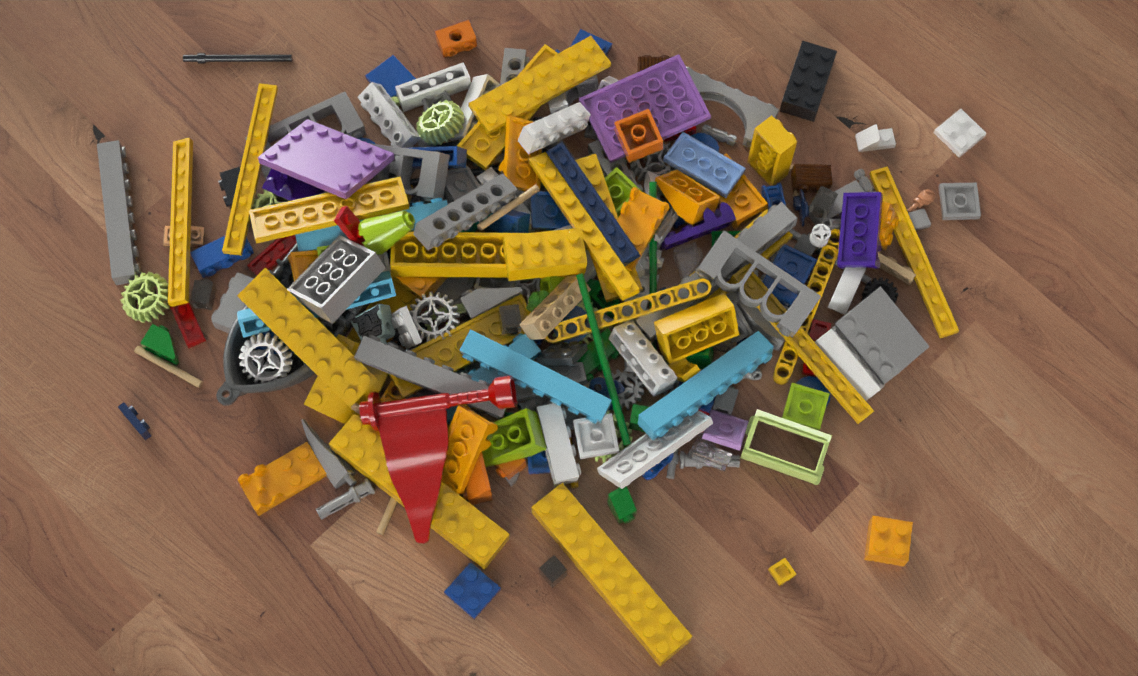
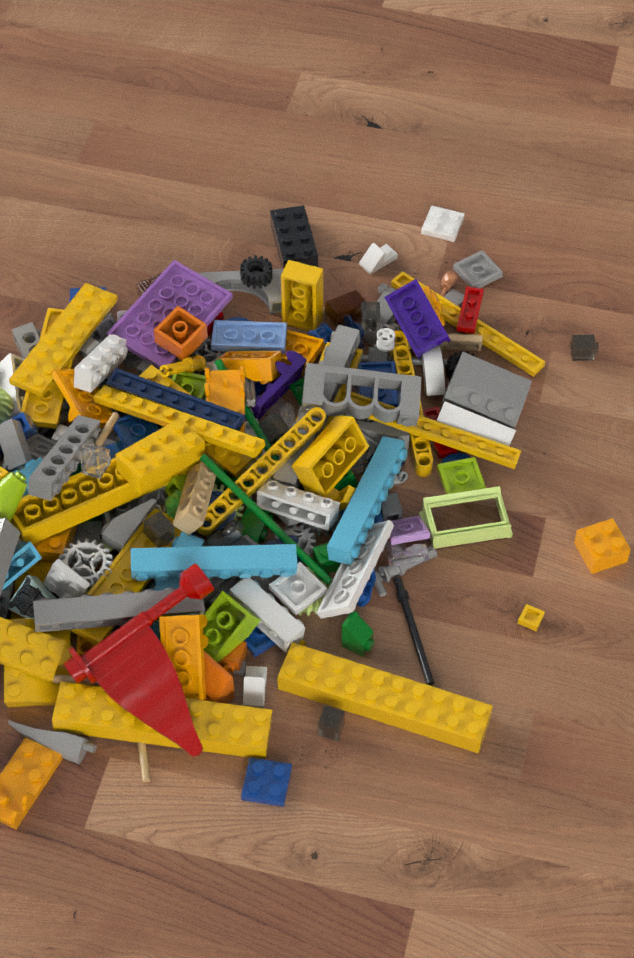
camera: 30 degrees left, 15 degrees down
light grey pin [316,478,375,520] -> none
light grey axle [701,124,737,146] -> none
none -> clear slope [79,443,111,479]
none -> yellow pin [159,355,206,377]
none -> black tyre [240,255,273,289]
none -> white slope [243,666,267,708]
none -> dark grey brick [259,414,290,444]
none -> black bar [393,577,435,686]
none -> red plate [457,286,484,334]
none -> clear smoke brick [570,334,599,361]

